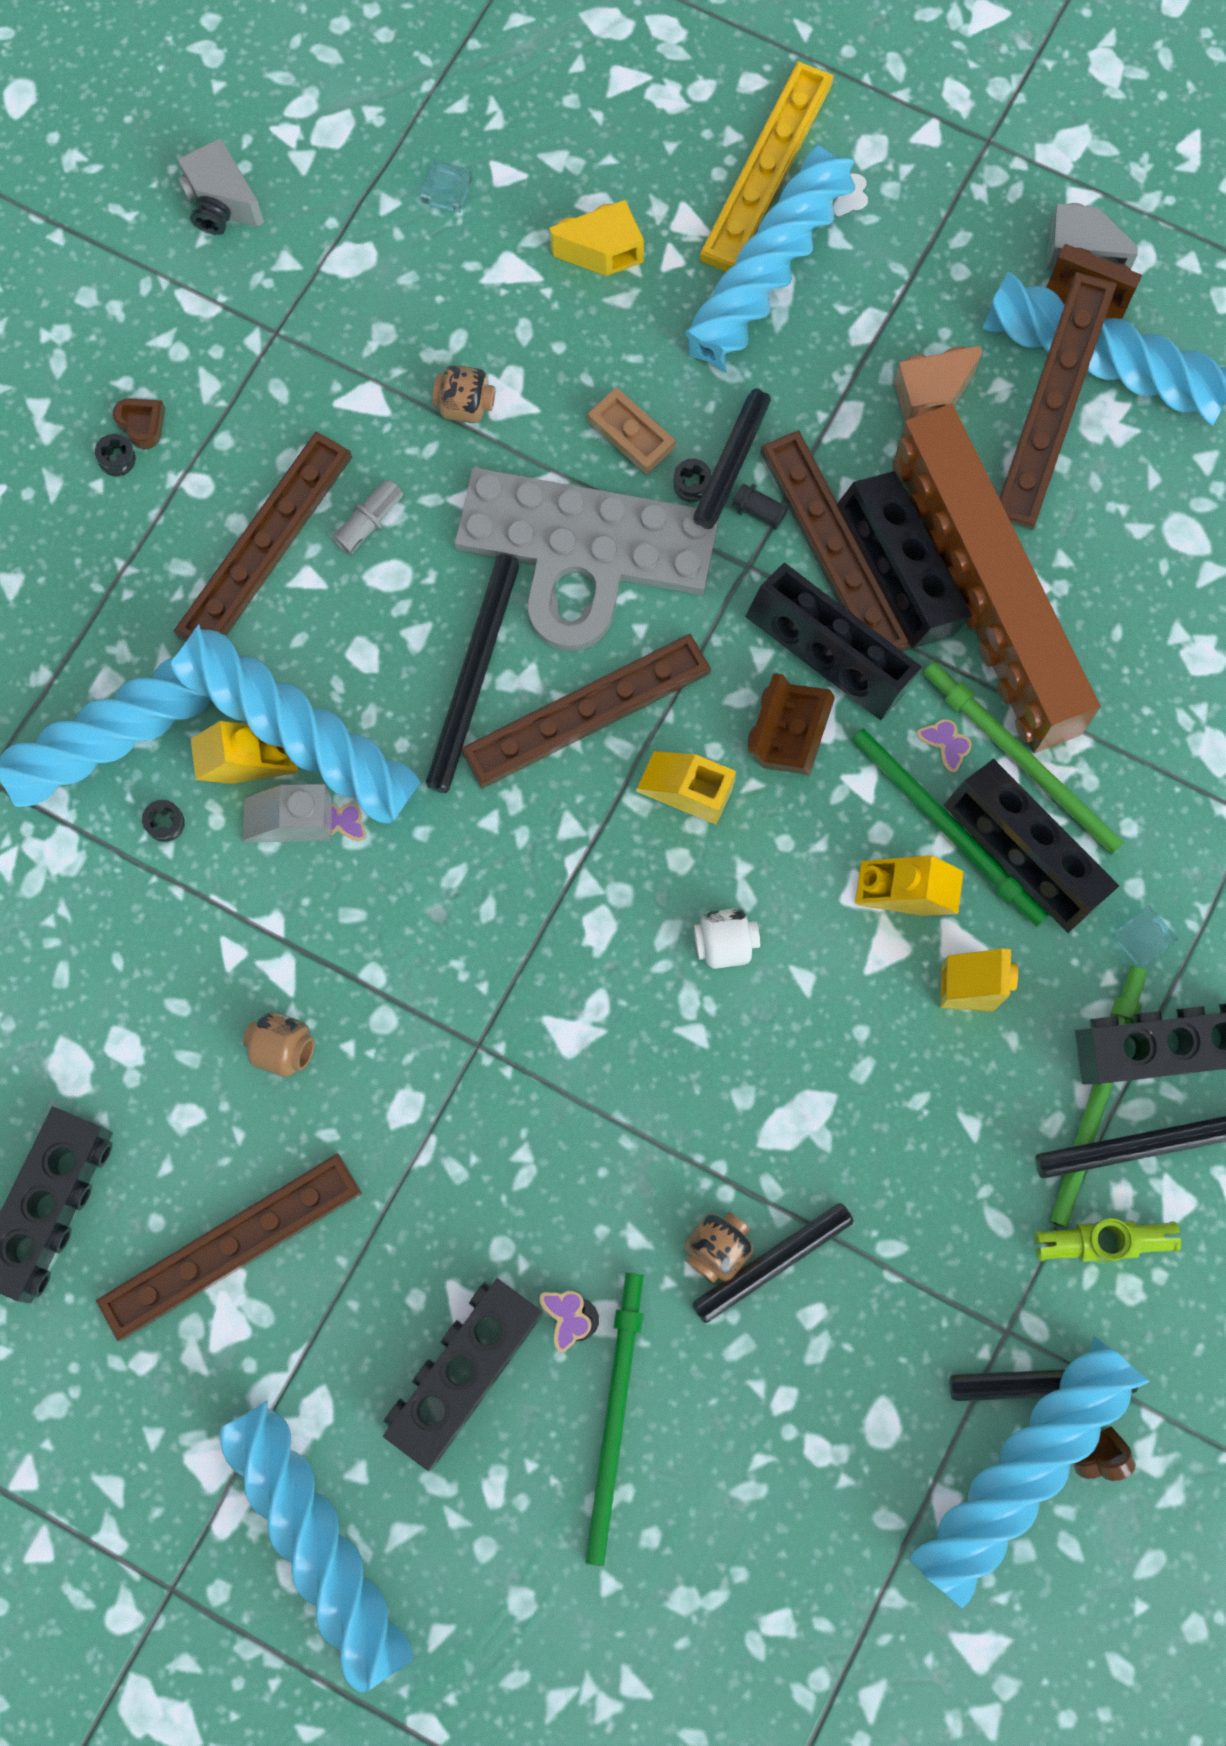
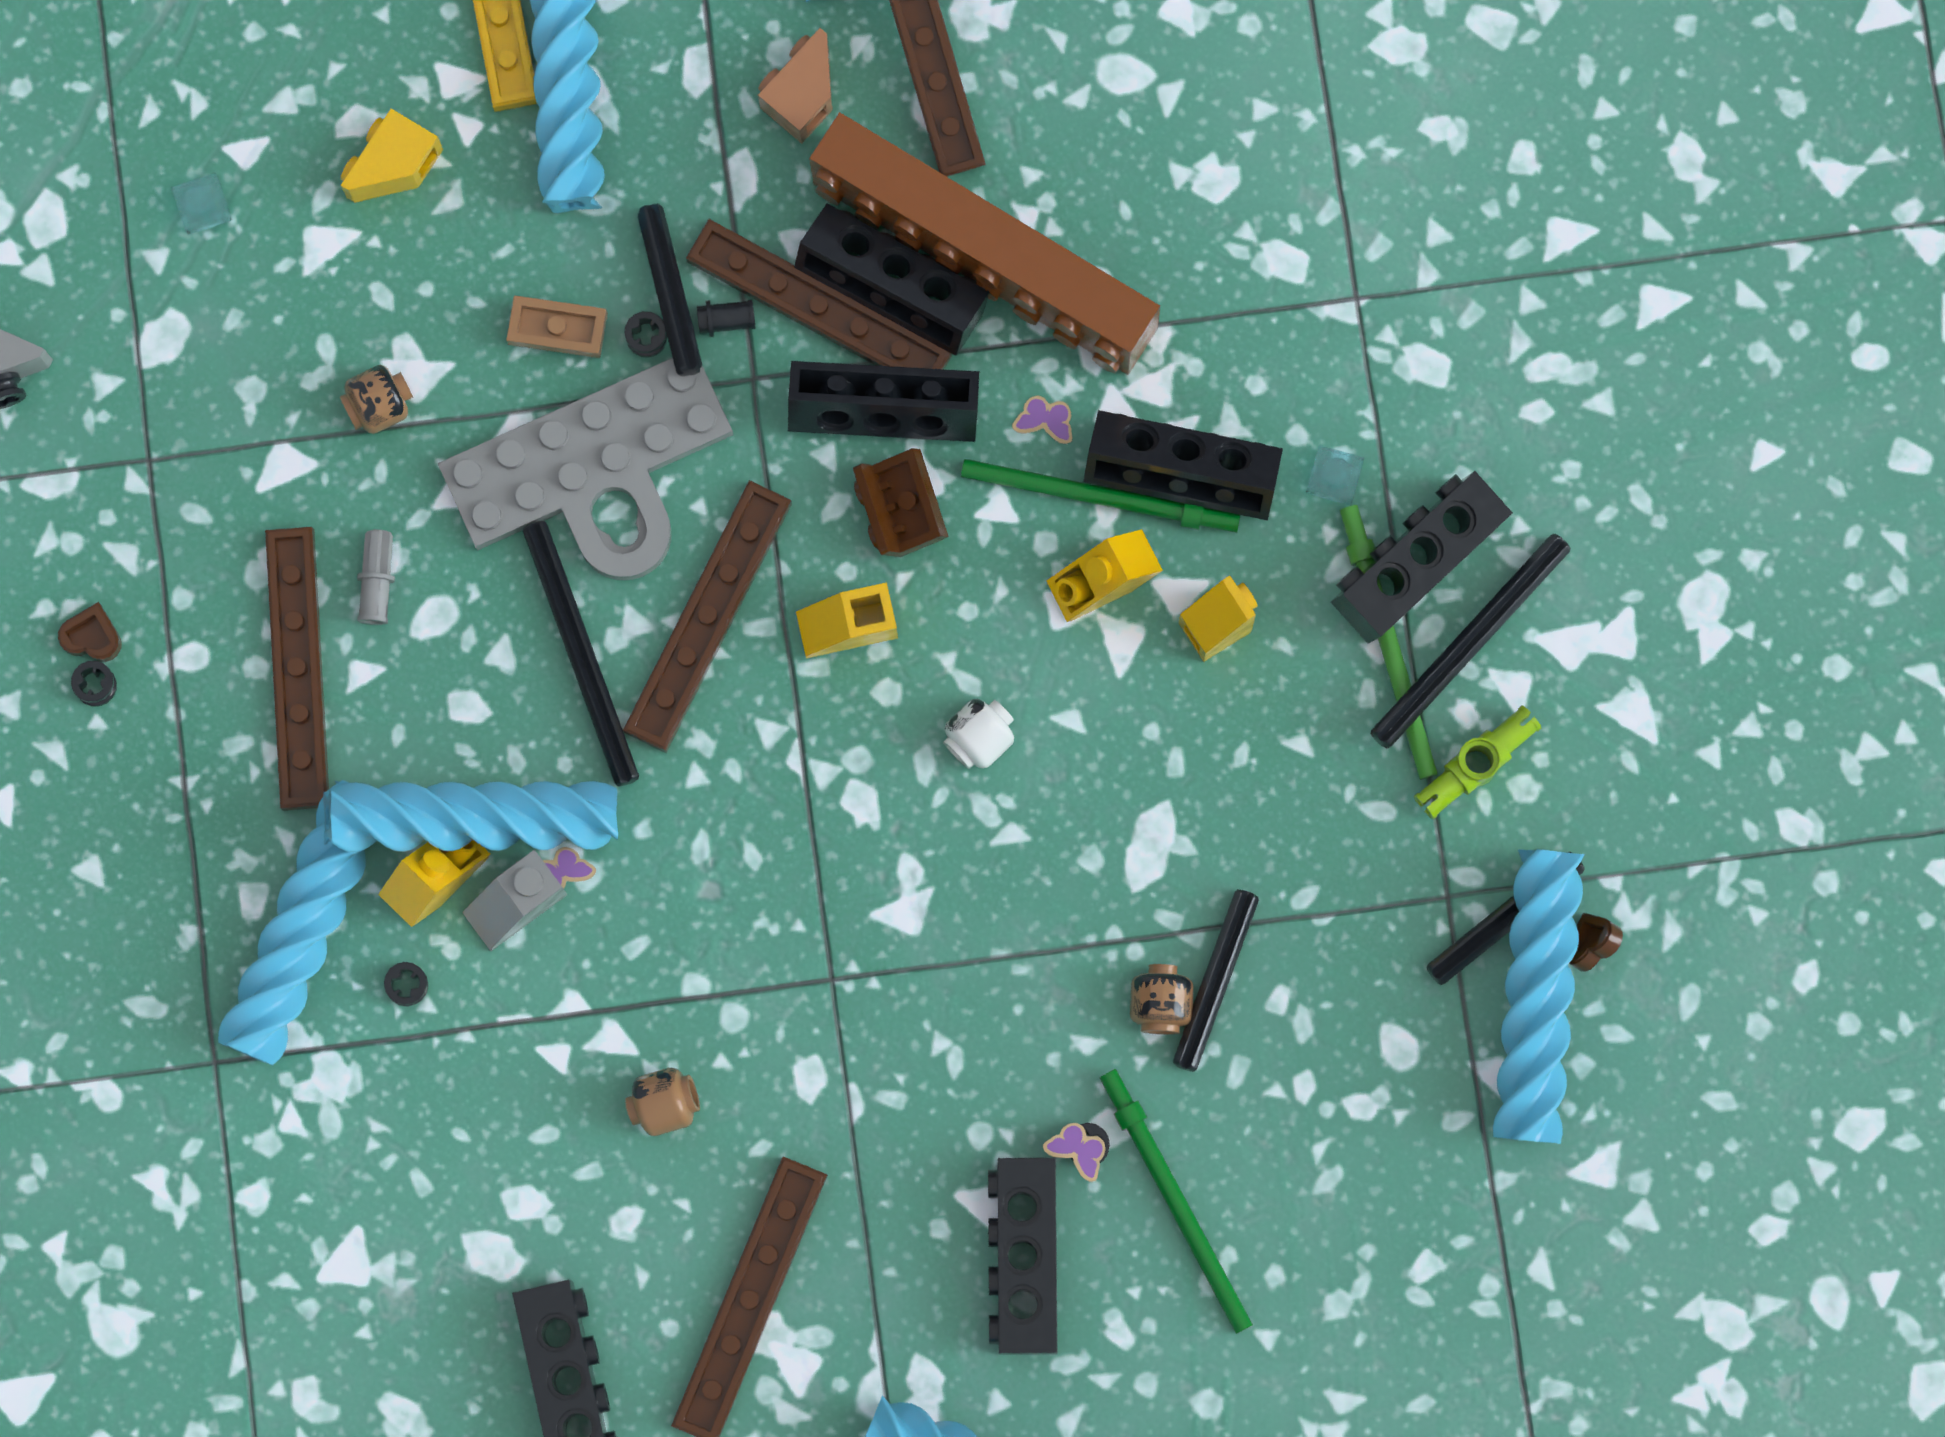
camera: 35 degrees left, 5 degrees up
bright green bar [923,661,1124,855] -> none

